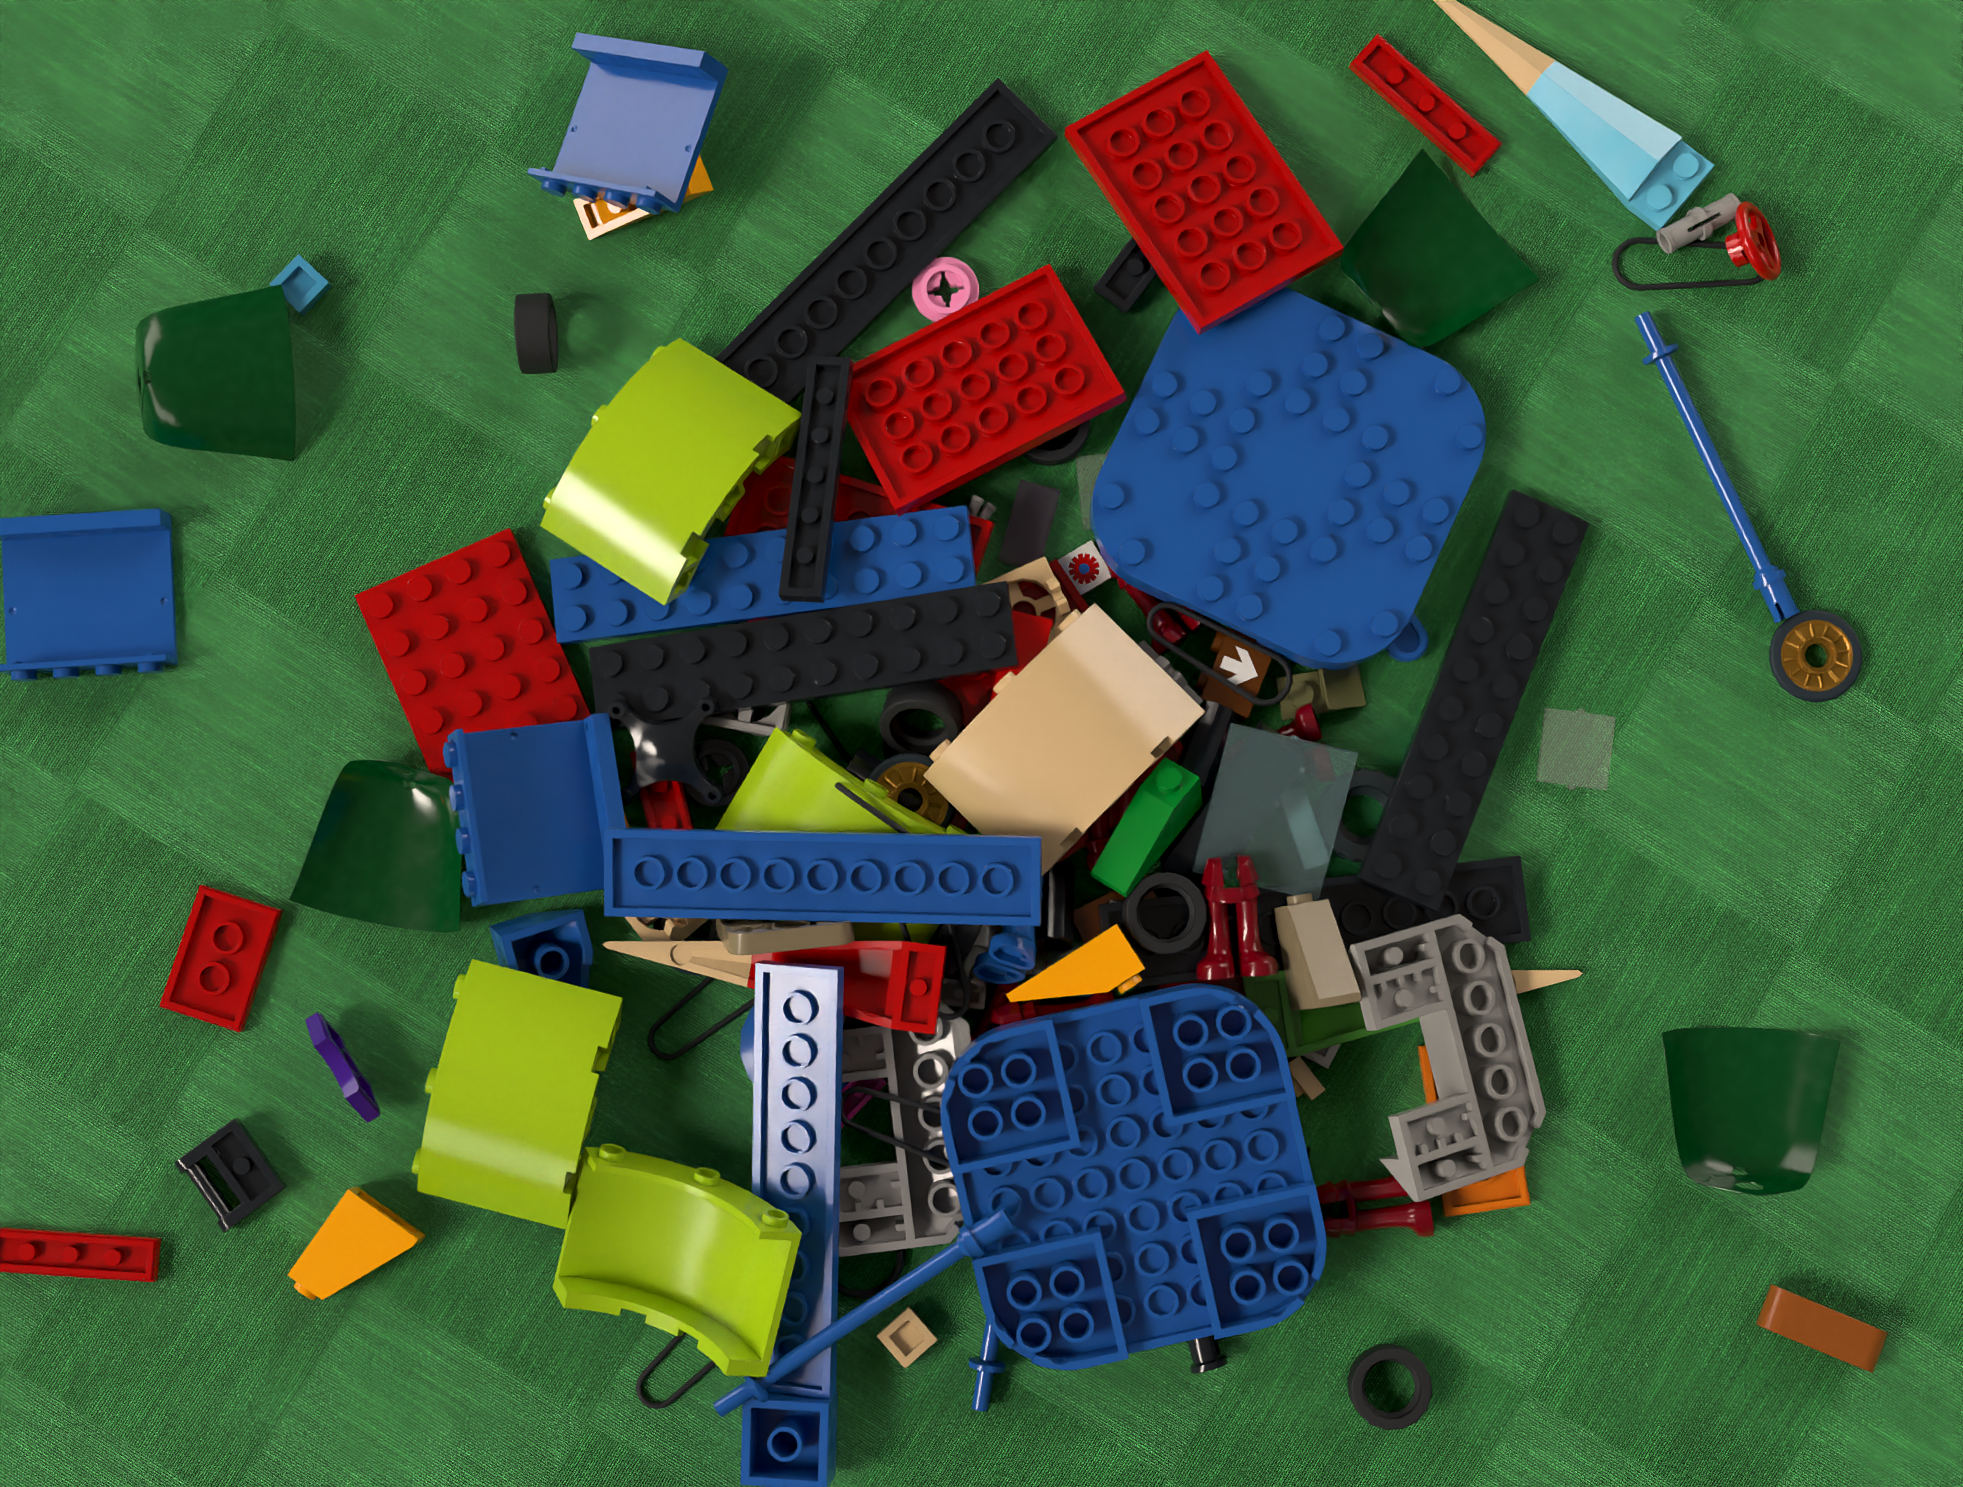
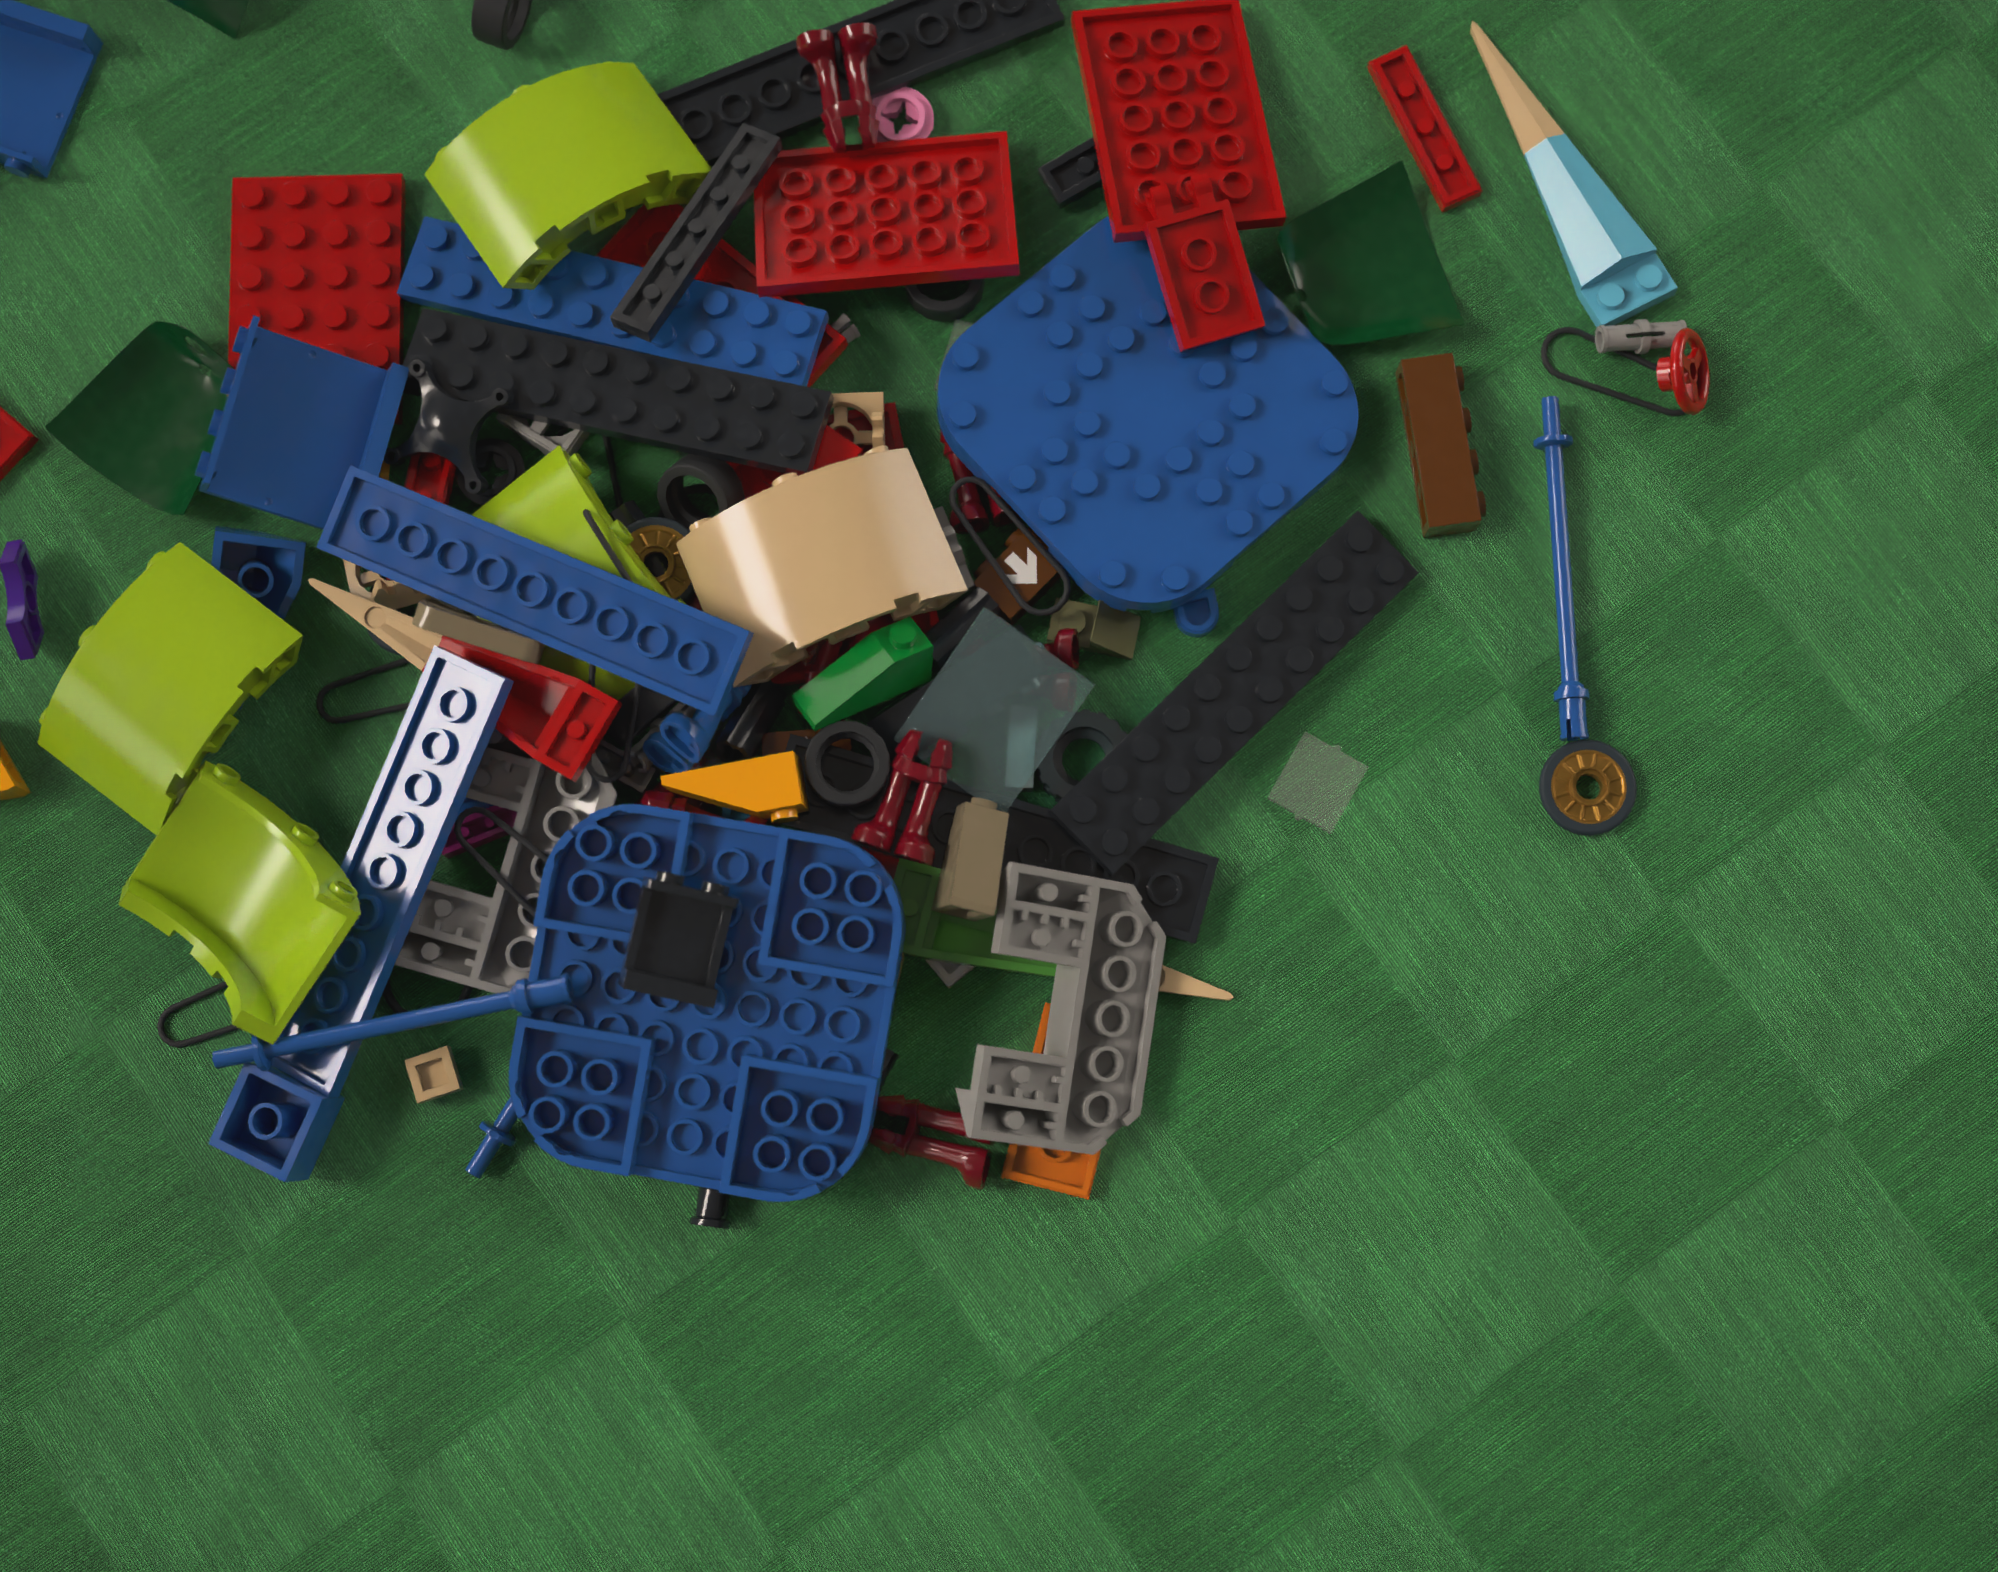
camera: 25 degrees right, 5 degrees down
tile [998,479,1061,568] -> none
tile [1058,540,1112,596] -> none
tan plate [1288,1056,1325,1100] -> none
black tyre [1347,1344,1432,1430] -> none
dark green piece [1661,1027,1841,1196] -> none
dark orange beam [1756,1284,1889,1373] -> none
none -> black panel [618,870,739,1008]
none -> dark red piece [796,22,879,153]
none -> red tile [1142,172,1266,352]
none -> reddish brown brick [1395,353,1486,538]

